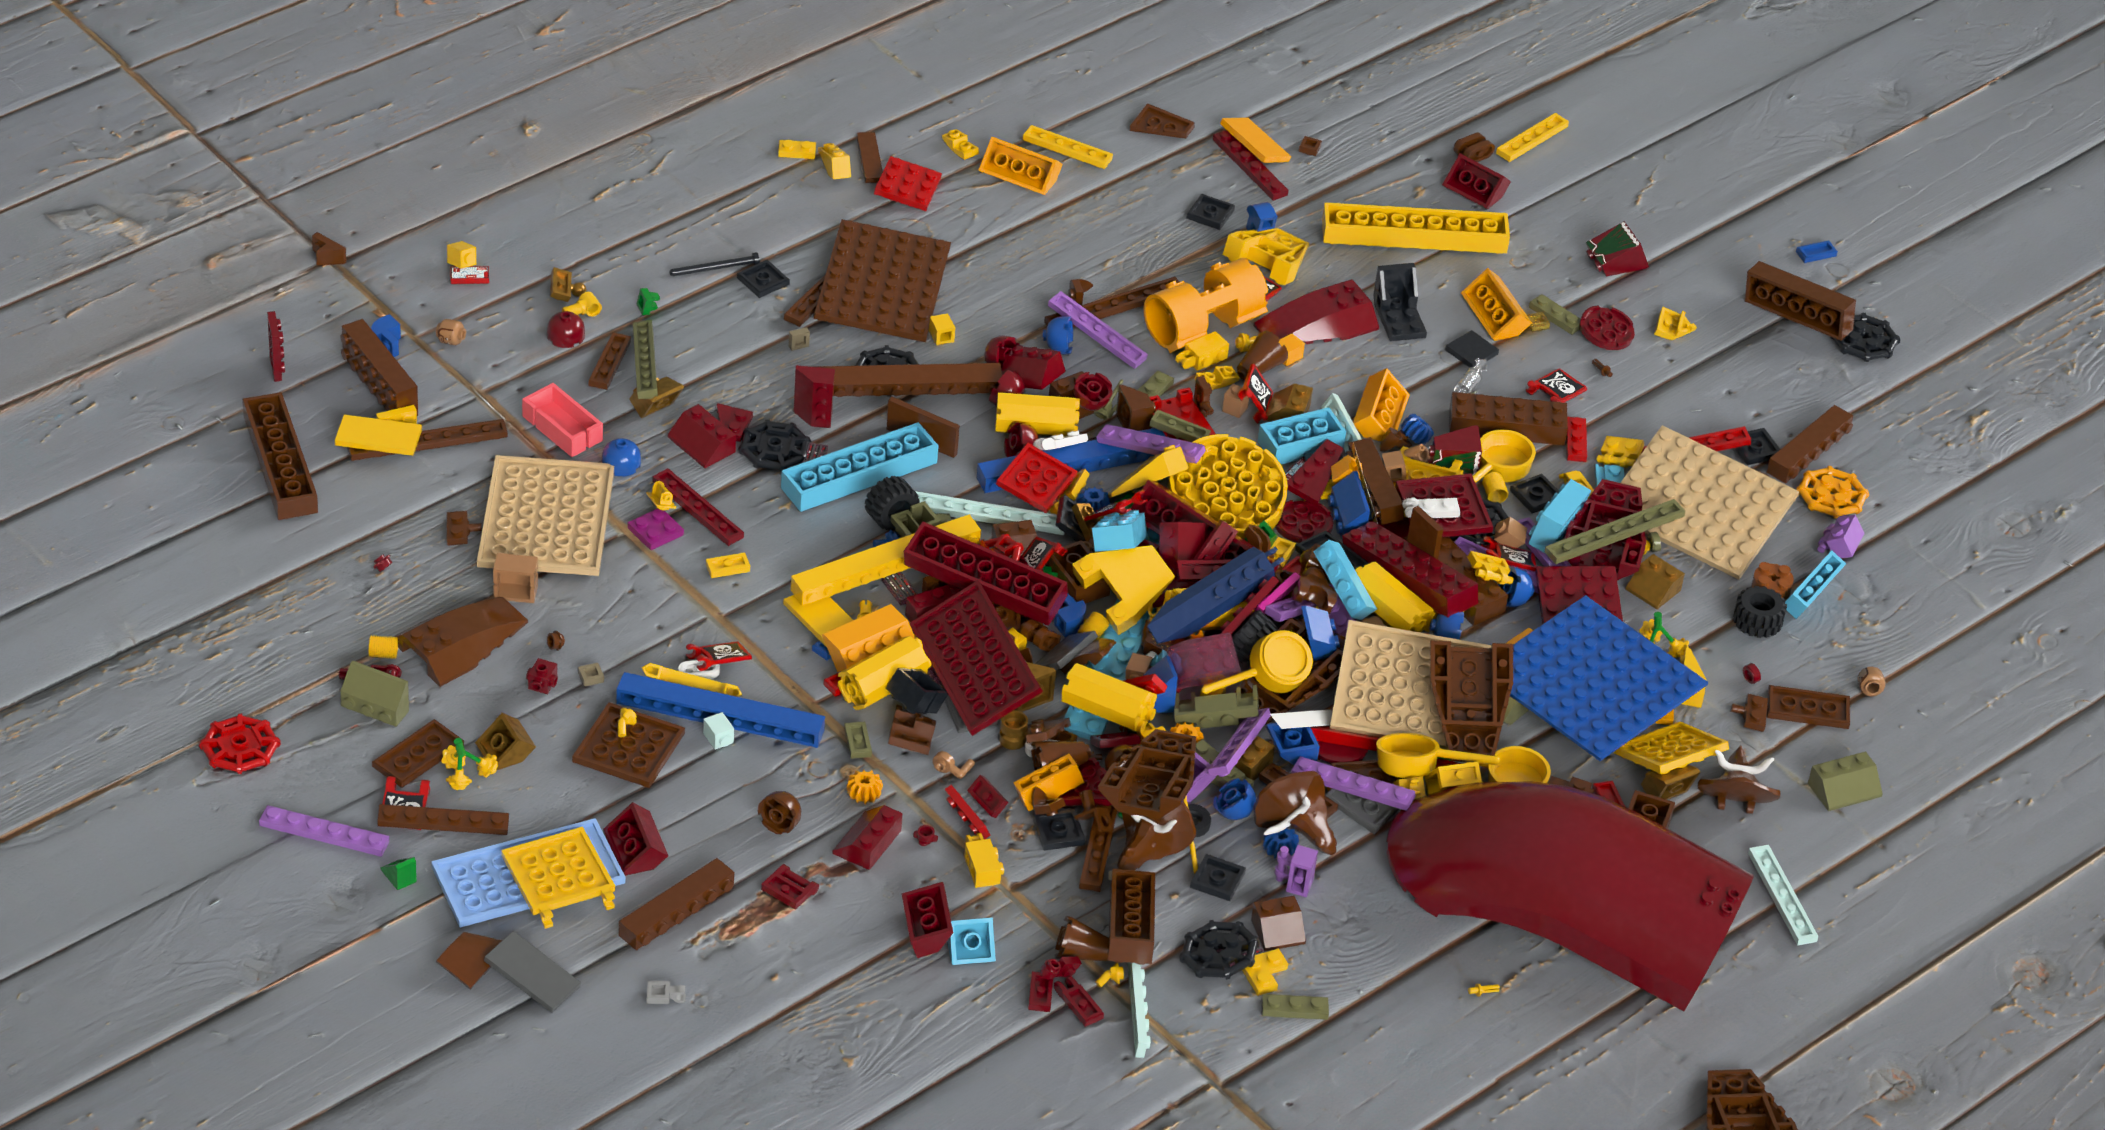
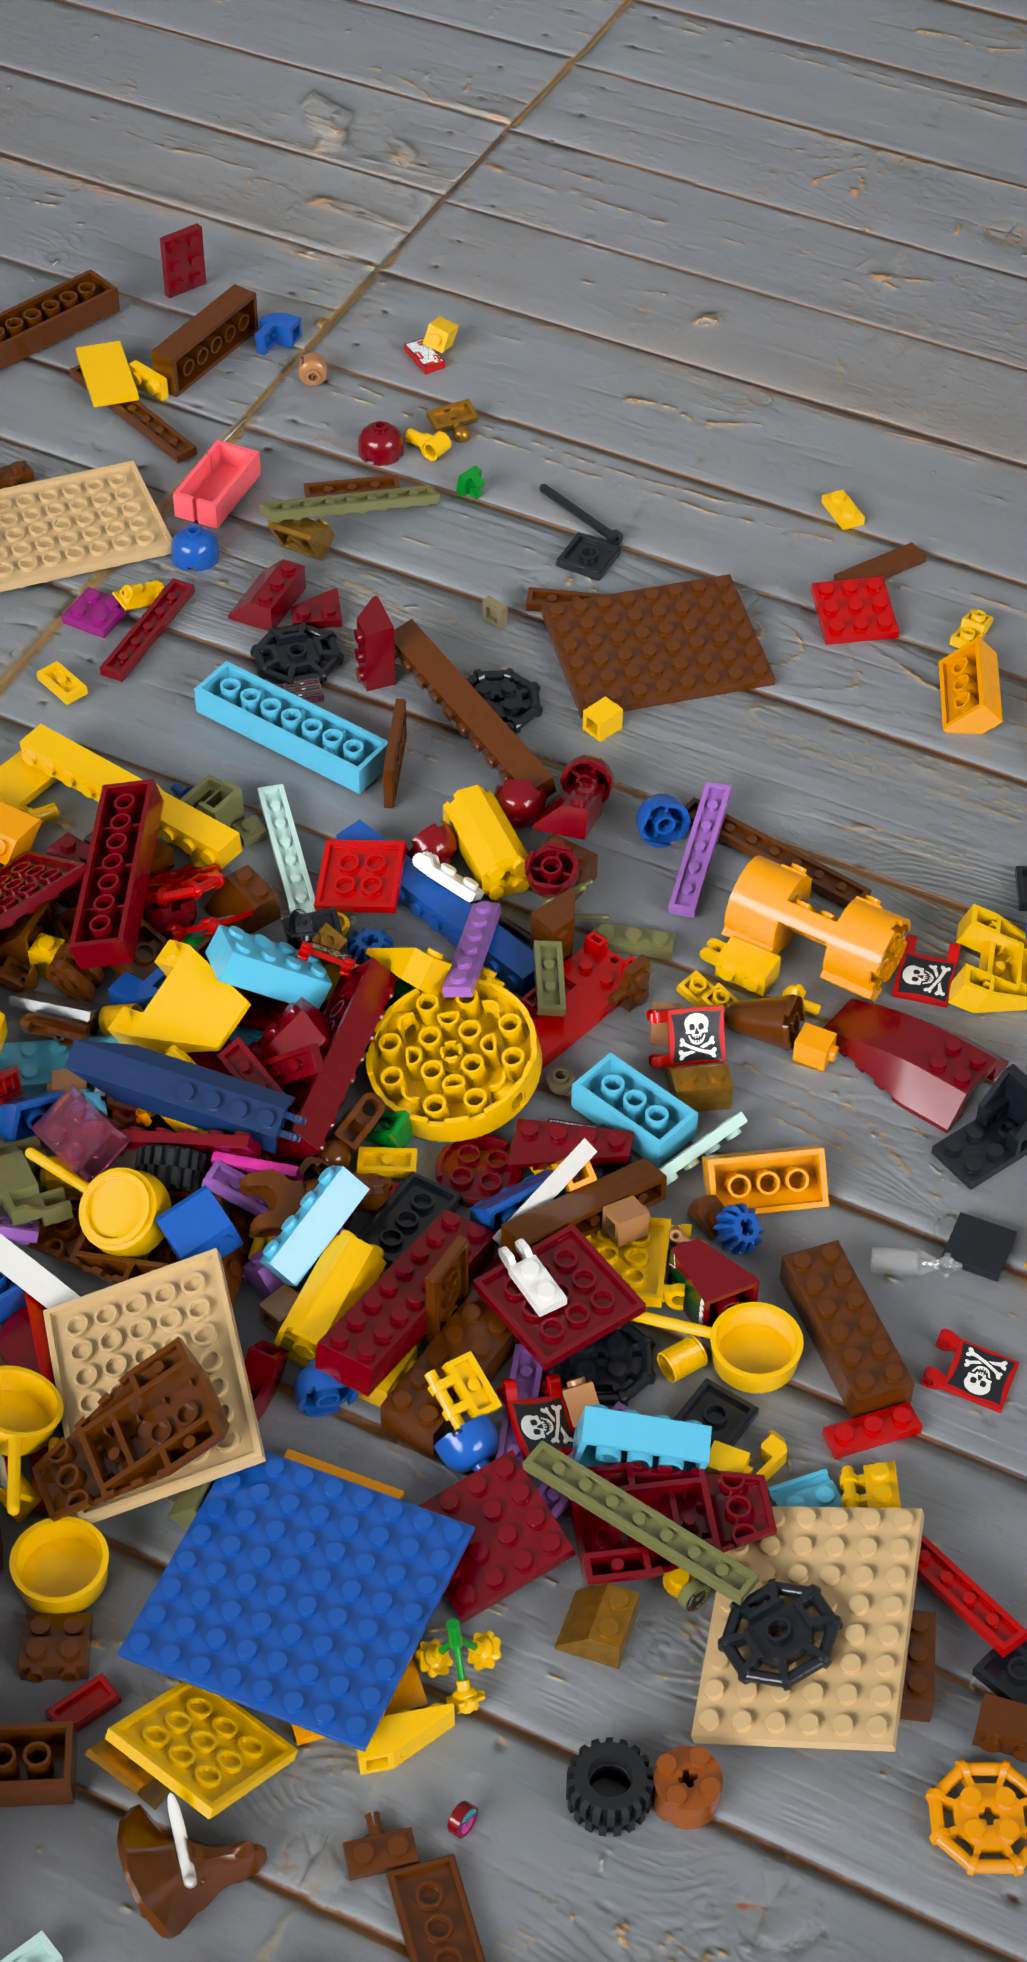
camera: 70 degrees right, 5 degrees up
reddish brown slope [312,232,346,265] -> none
yellow slope [818,143,851,179] -> none
black tyre [865,476,920,530] -> none
yellow plate [1058,469,1090,501] -> none
reddish brown plate [1068,279,1093,305] -> none
medium azure brick [1785,550,1846,619] -> none
medium lavender brick [1817,515,1864,558] -> none
none -> black hinge [285,909,320,942]
none -> black plate [717,1578,843,1691]

